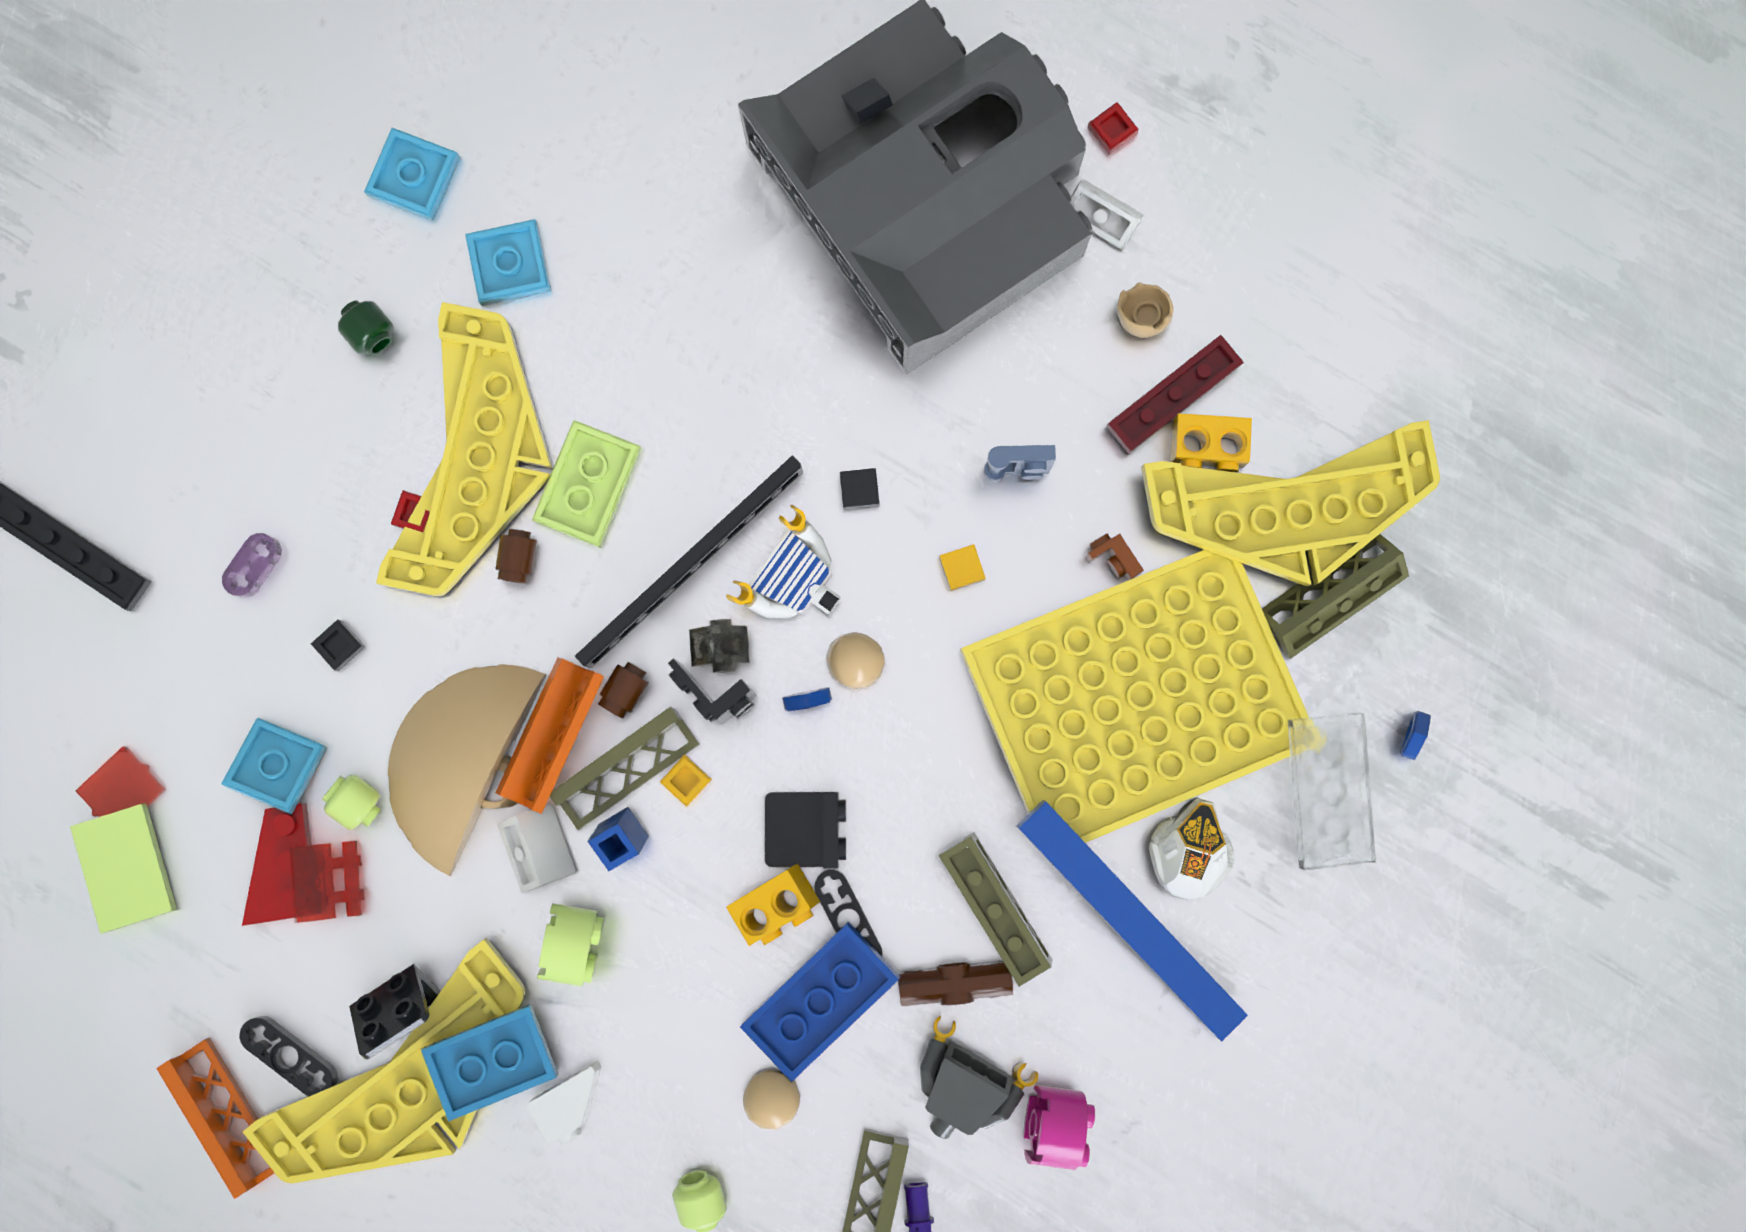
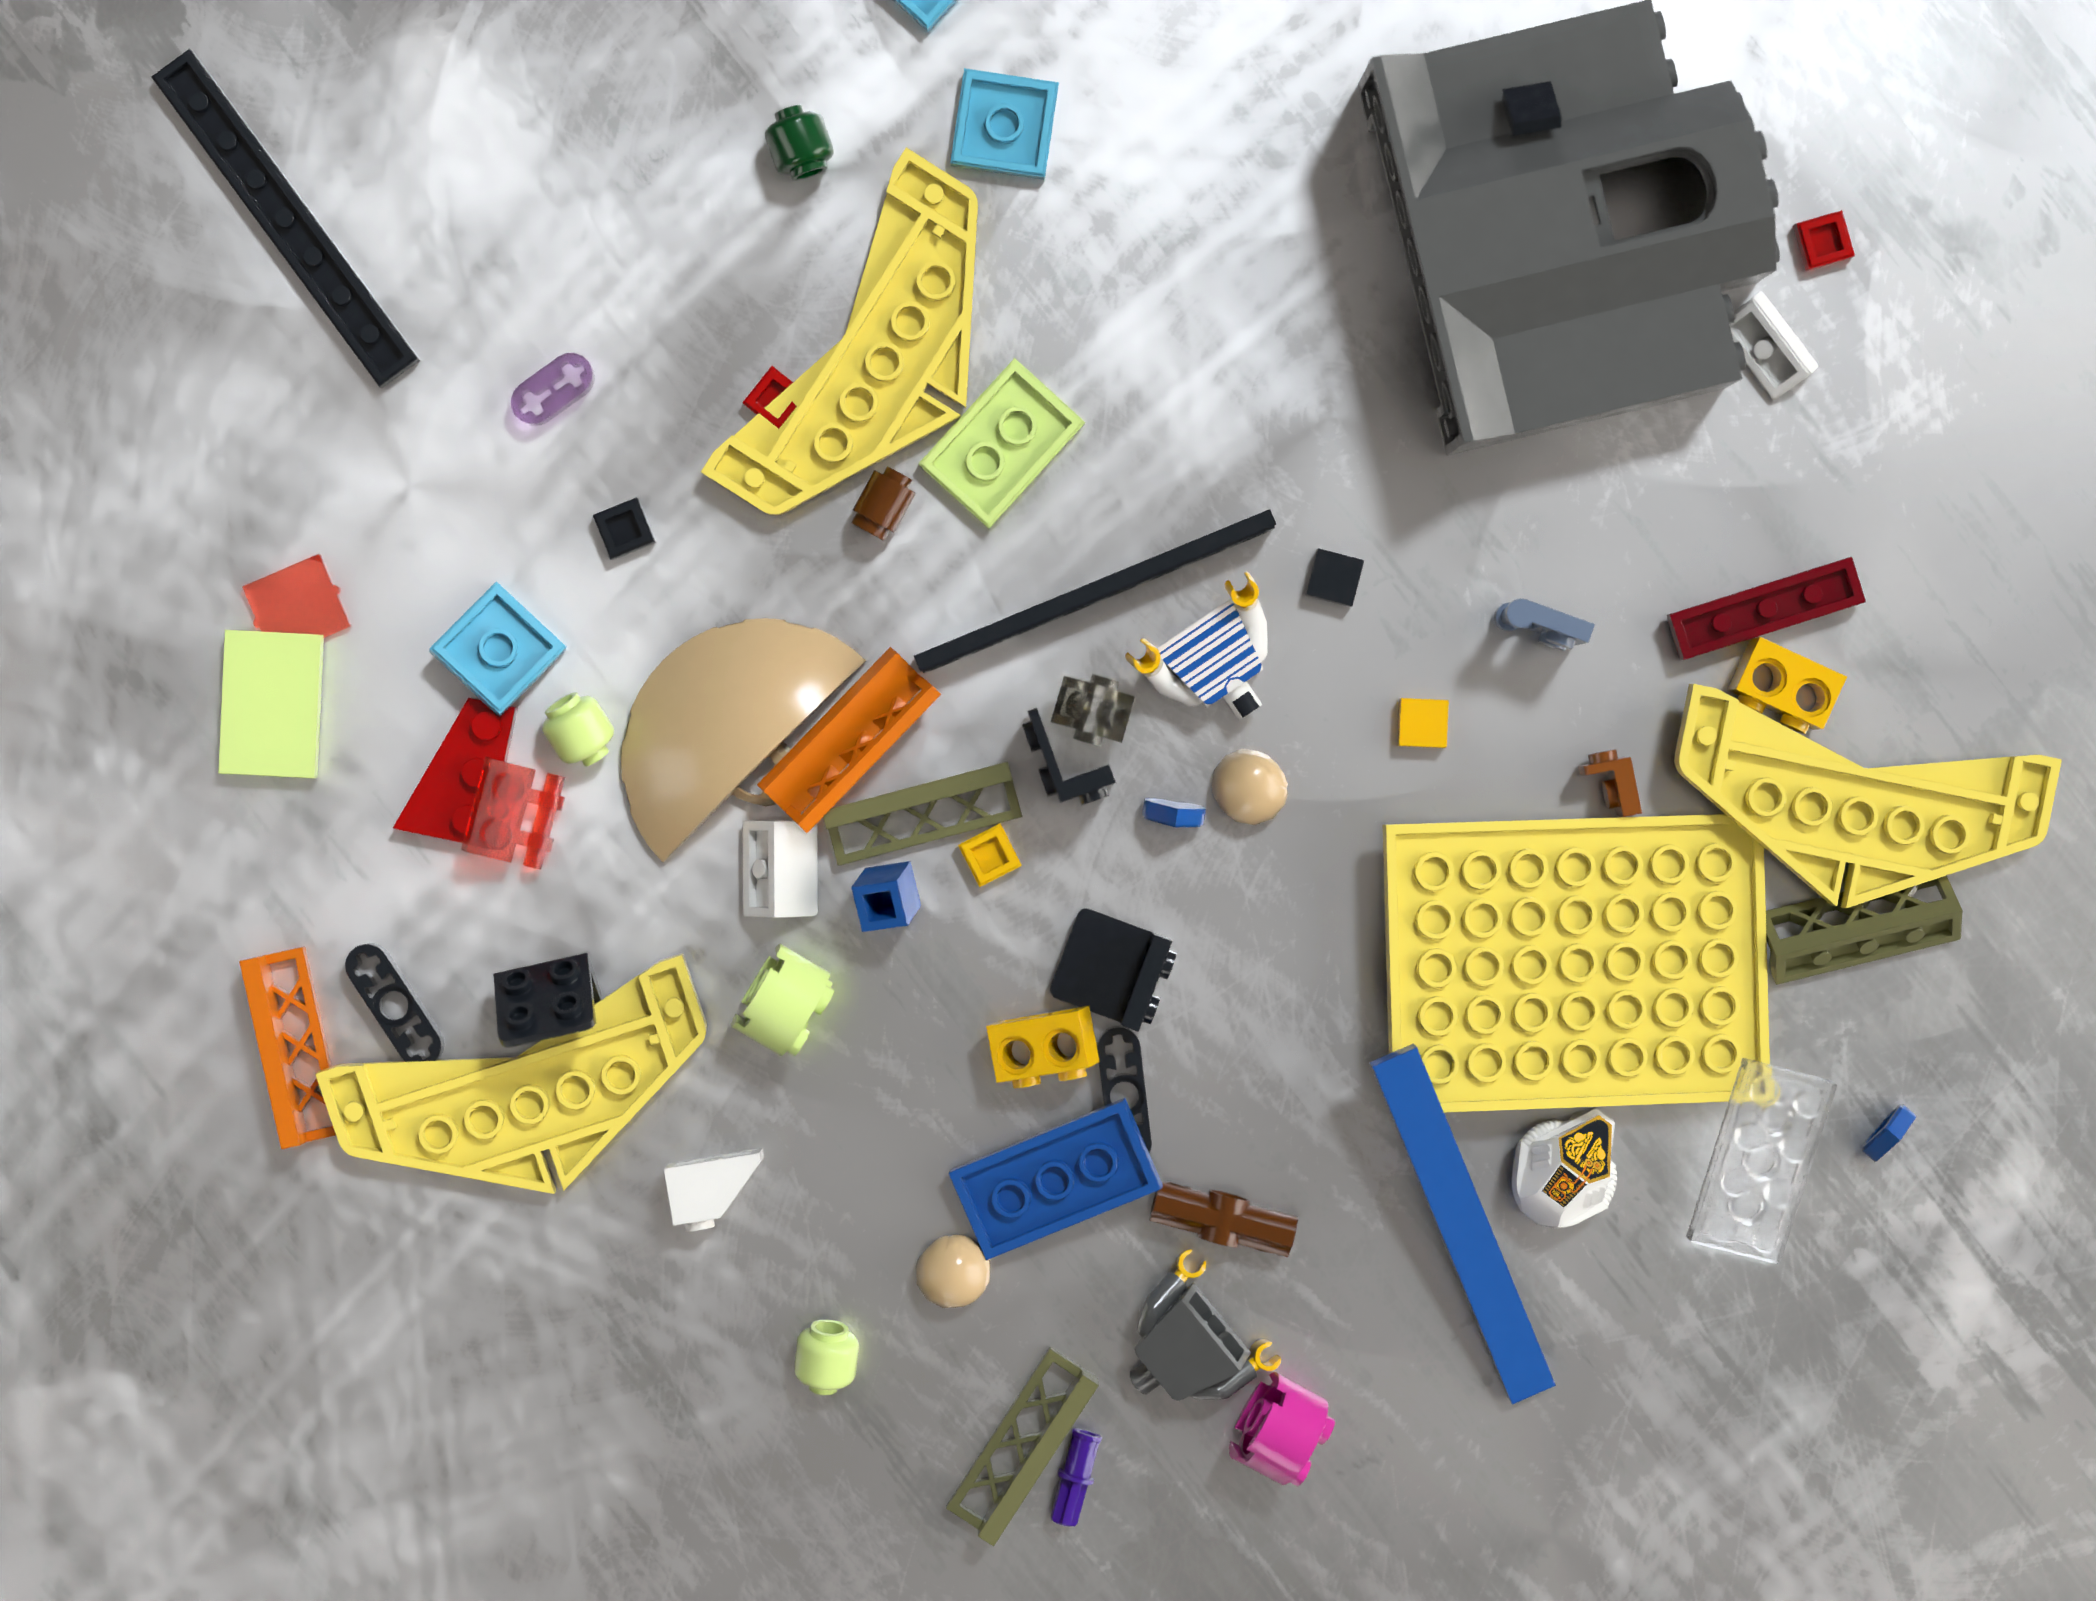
camera: 15 degrees right, 5 degrees up
dark azure plate [421,1004,559,1122] -> none
reddish brown brick [598,662,649,719] -> none
olive fence [939,832,1053,987] -> none
tan hair [1117,282,1174,338] -> none

